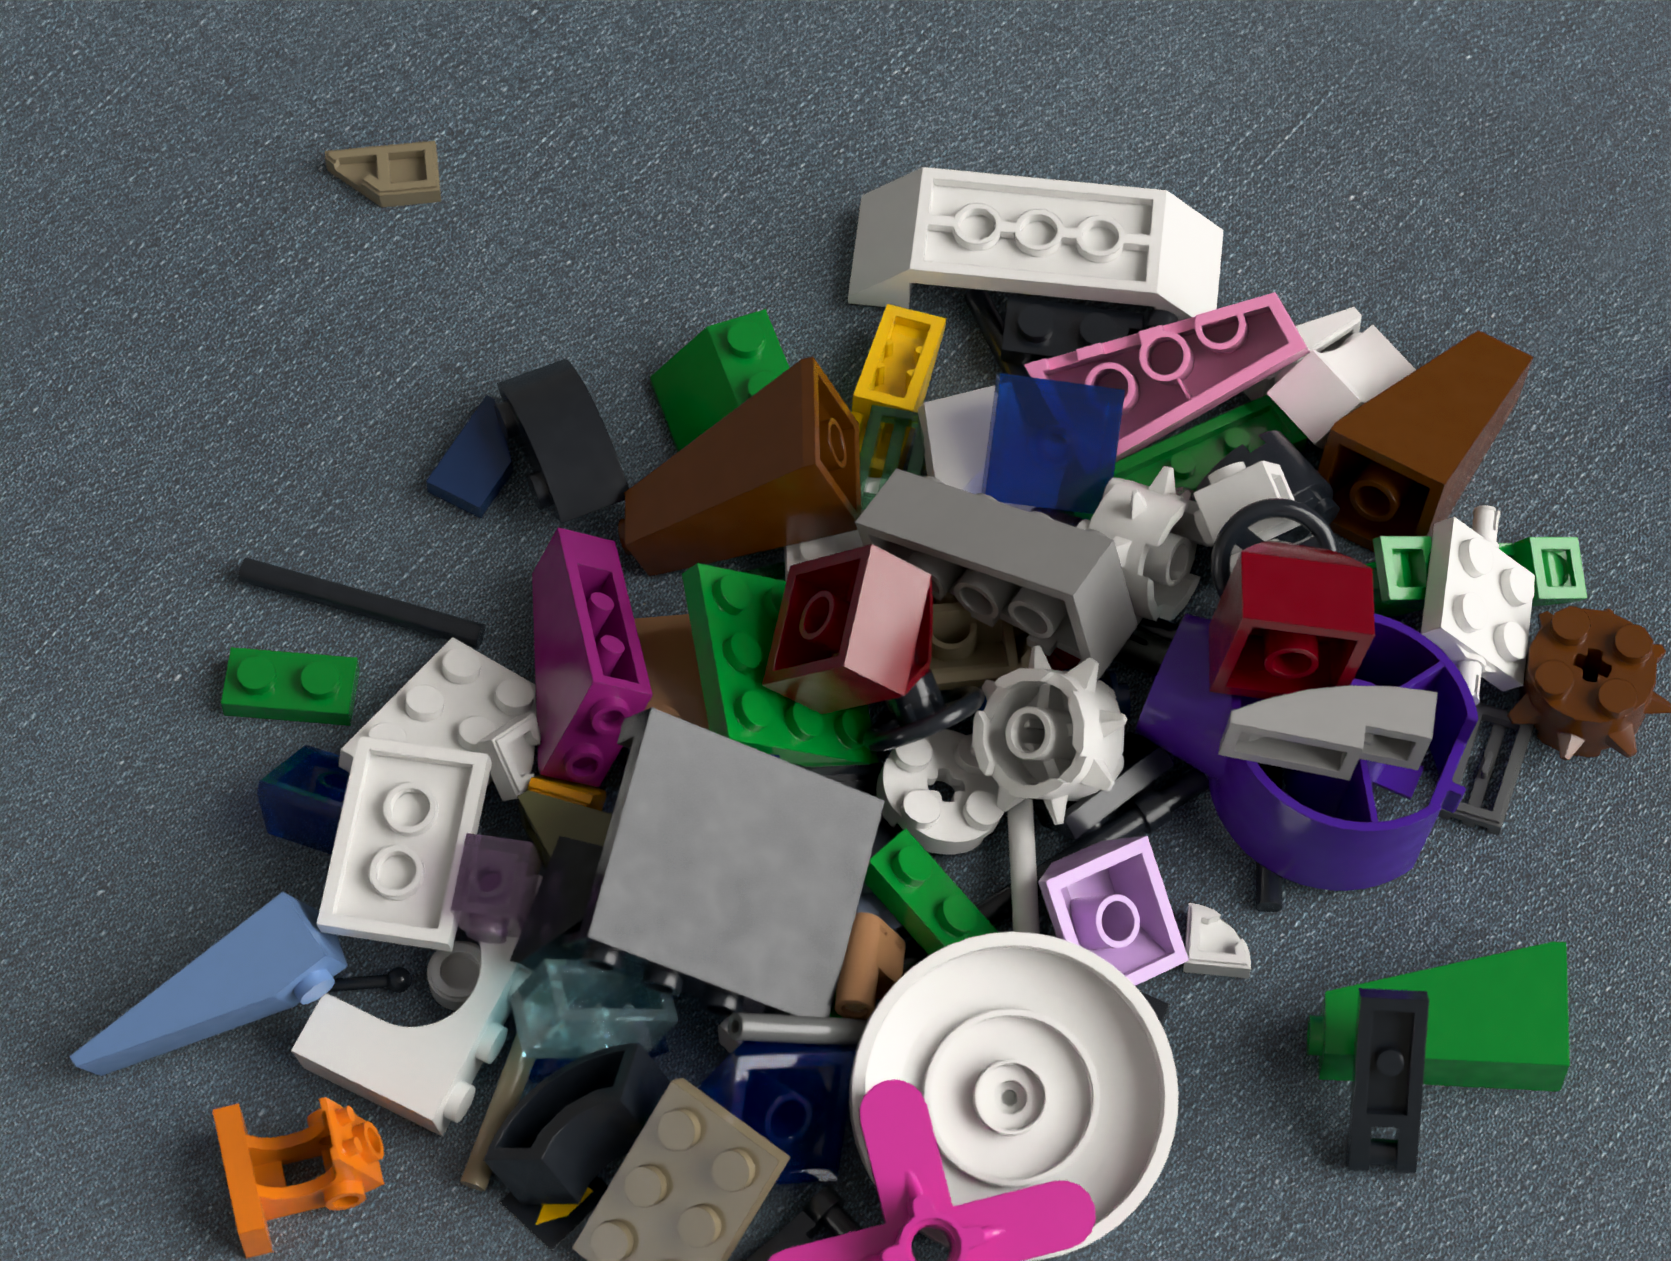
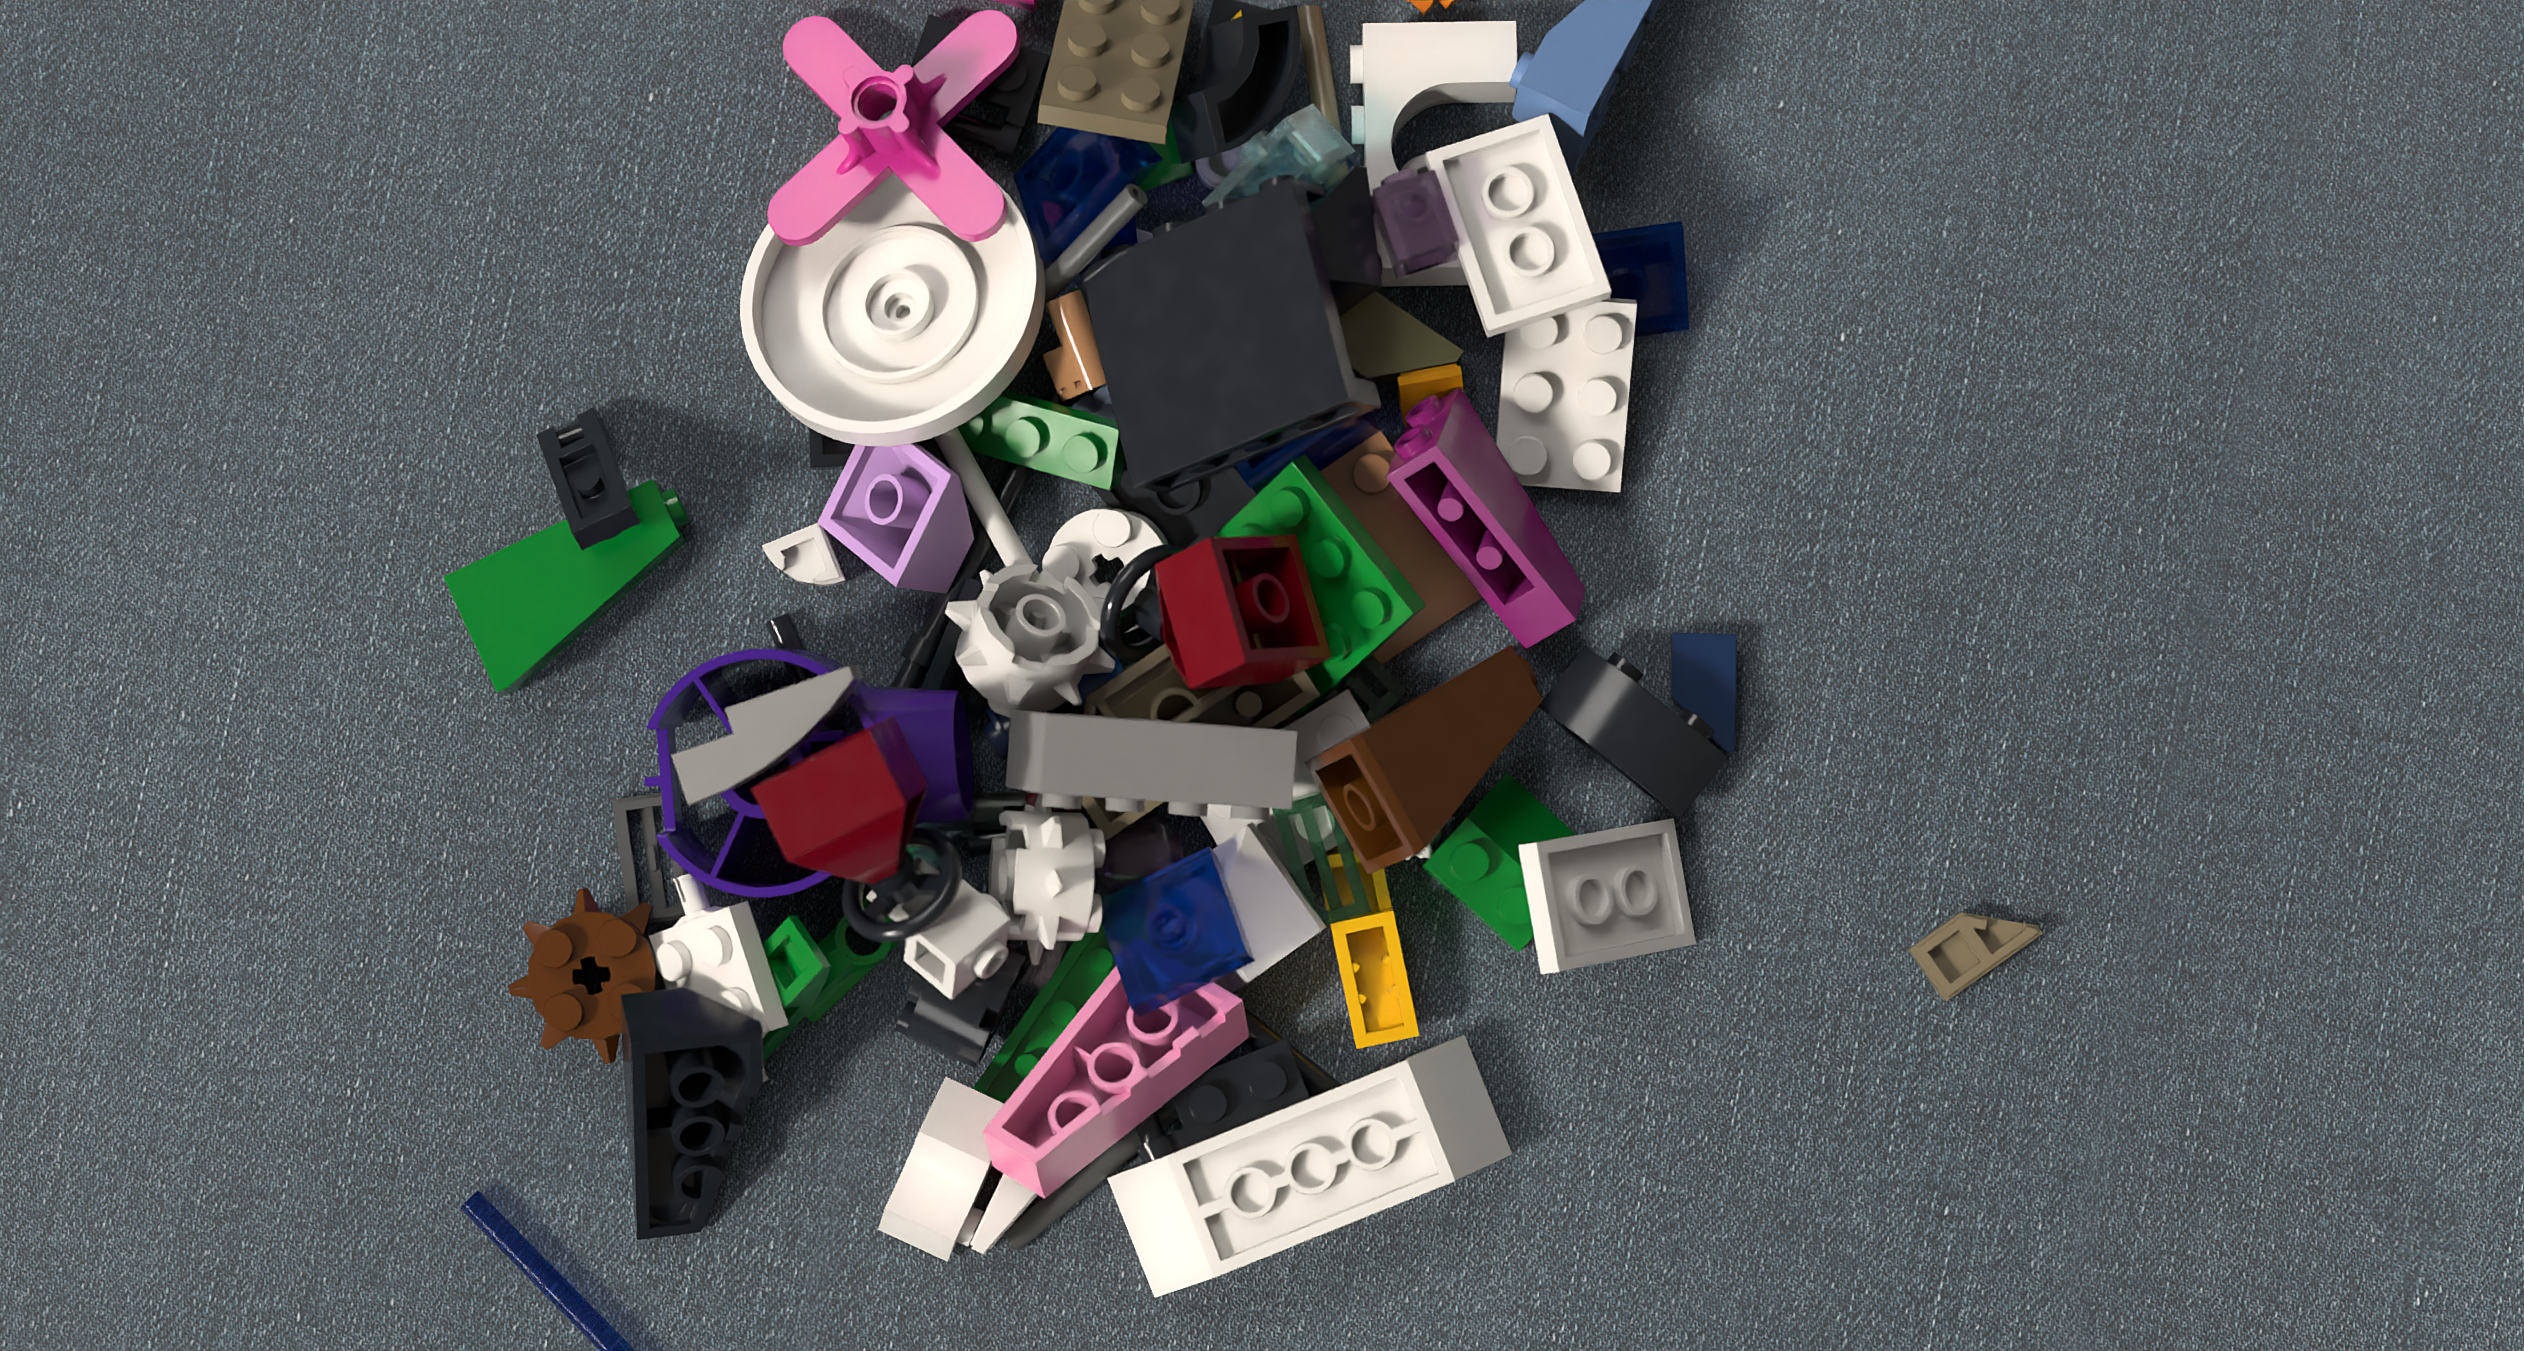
camera: 150 degrees right, 25 degrees up
green plate [221,647,360,726] -> none
black bar [238,557,485,649] -> none
white tile [477,712,540,801] -> none
reddish brown slope [1317,330,1534,552] -> none
none -> black wedge [620,987,763,1240]
none -> white plate [1518,818,1696,974]

